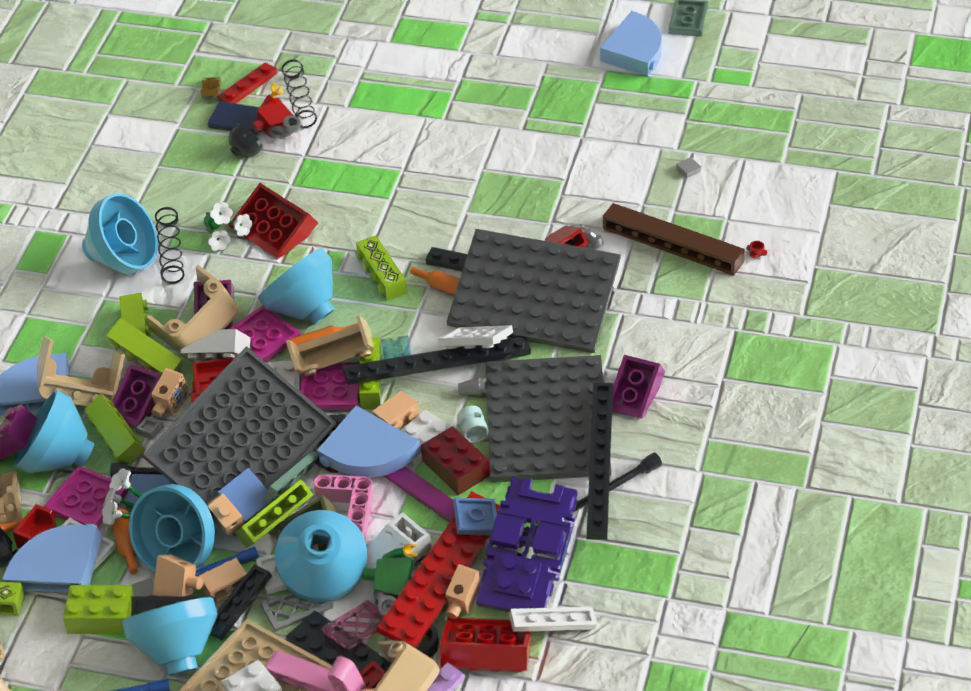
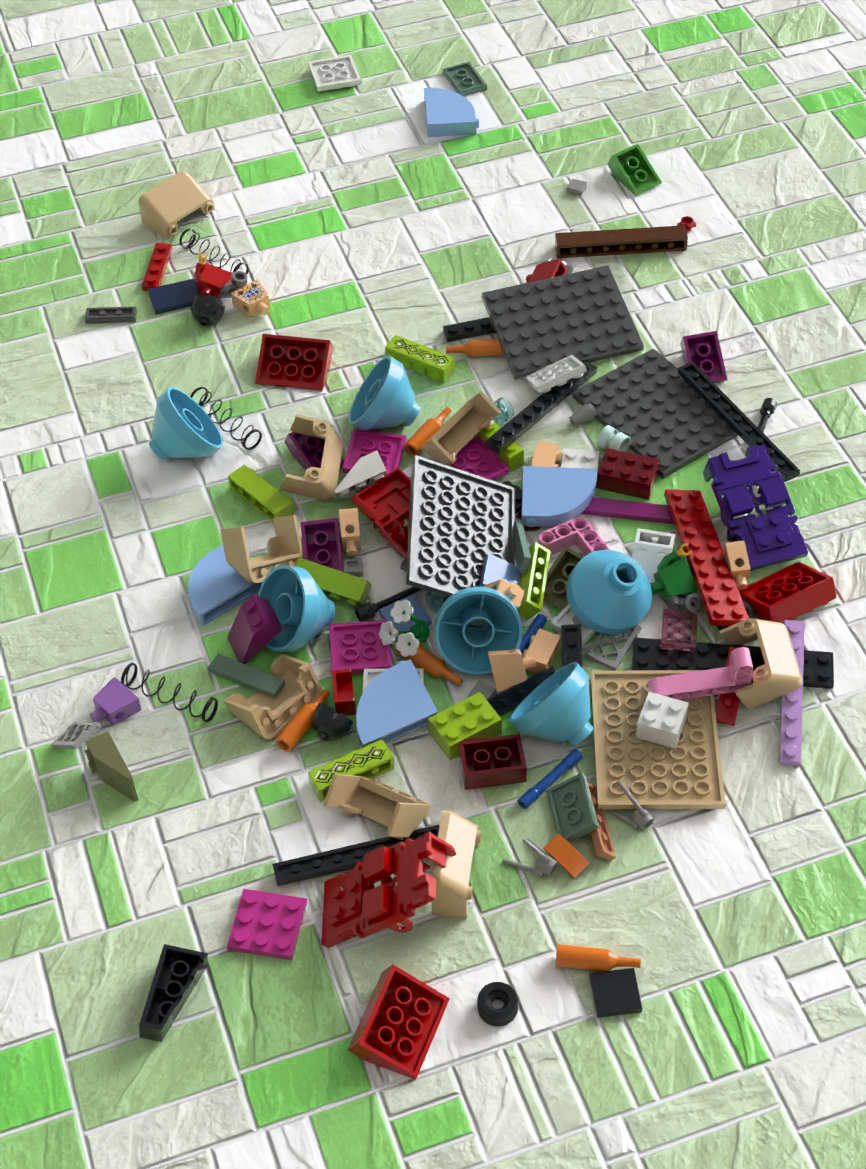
camera: 35 degrees left, 5 degrees up
lime brick [106,318,184,375] -> none
pearl gold slope [201,77,221,97] -> none
white plant [204,202,252,251] -> none
medium blue tile [453,498,497,535] -> none
white plate [509,607,597,632] -> none
none -> dark grey tile [85,306,137,324]
none -> tan windscreen [139,170,215,239]
none -> light nougat torso [231,280,270,317]
none -> dark red brick [458,734,527,790]
none -> bright green slope [607,143,662,196]

